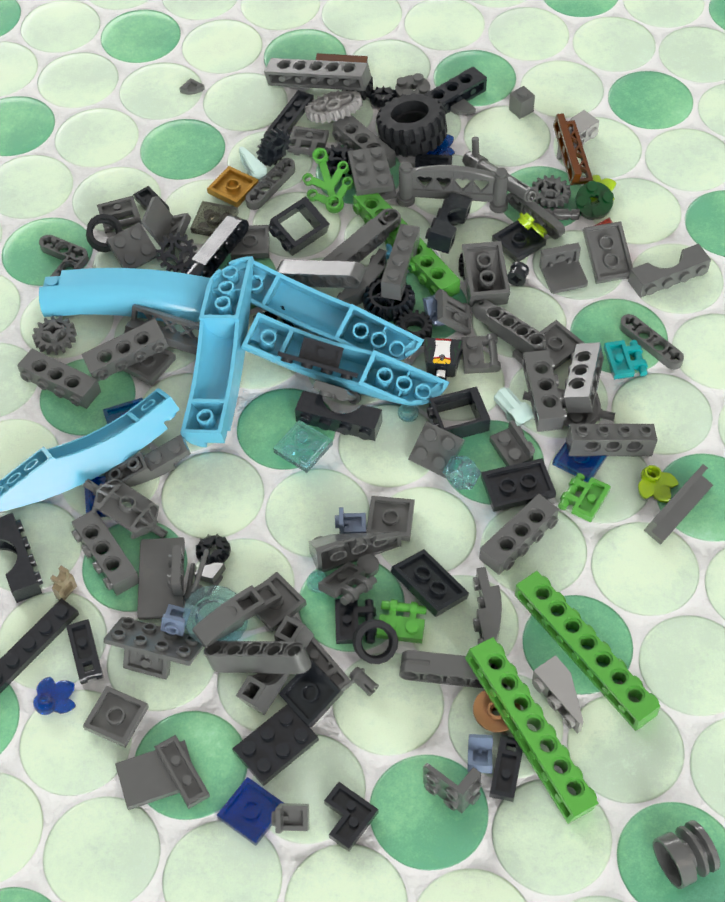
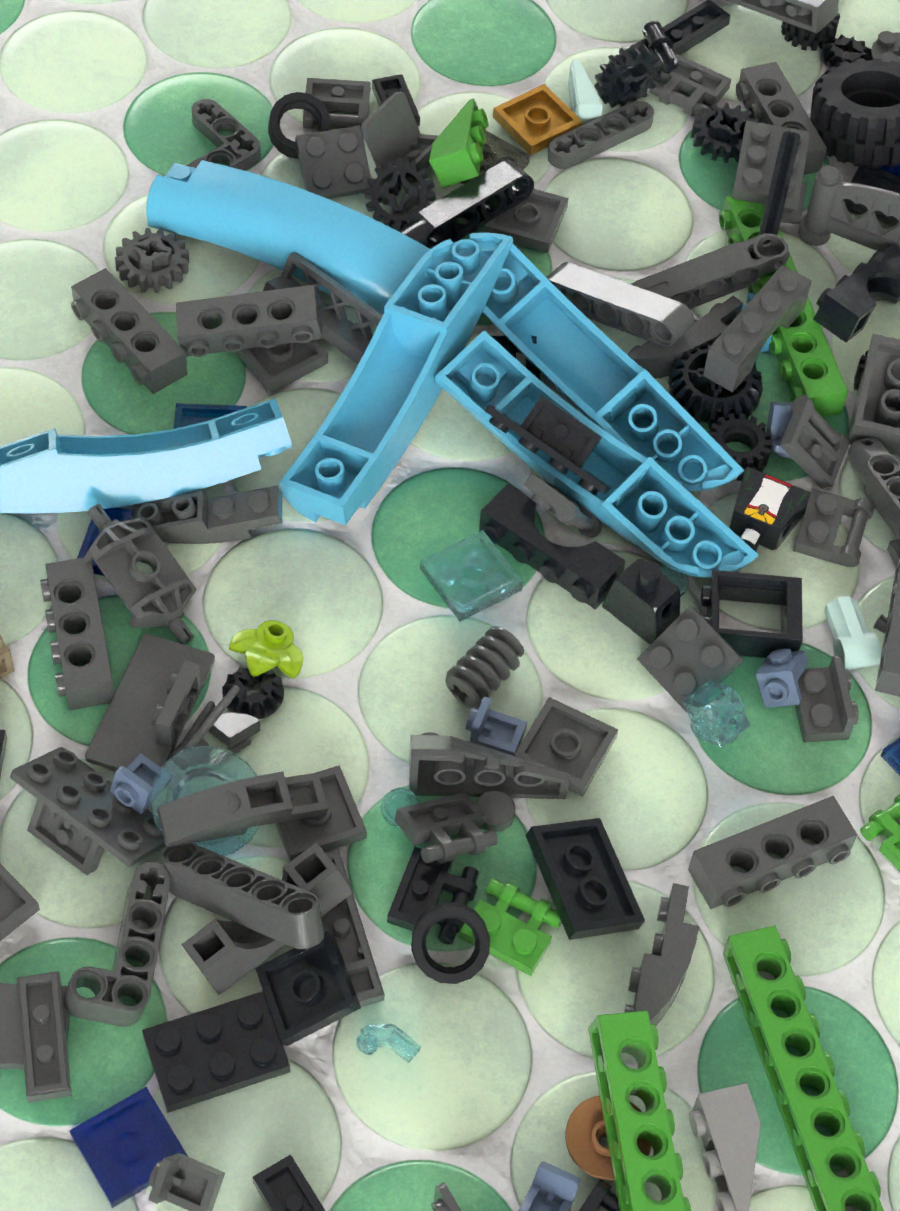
camera: 15 degrees right, 0 degrees up
black window [269,196,330,256] -> none
bright green plant [302,148,354,213] -> none
light grey gear [305,90,363,124] -> none
dark grey pin [349,667,379,696] -> none
dark grey piece [399,650,509,688] -> none
black plate [481,458,556,512] -> none
none -> dark grey beam [64,862,170,1026]
none -> lime plate [229,620,303,679]
none -> clear light blue arm [356,1024,421,1063]
none -> bright green slope [429,98,489,188]
none -> dark grey piece [445,626,524,709]
none -> black torso [602,559,680,645]
none -> black axle [642,21,678,73]
none -> sand blue bracket [756,648,808,707]
none -> black axle [759,131,800,244]

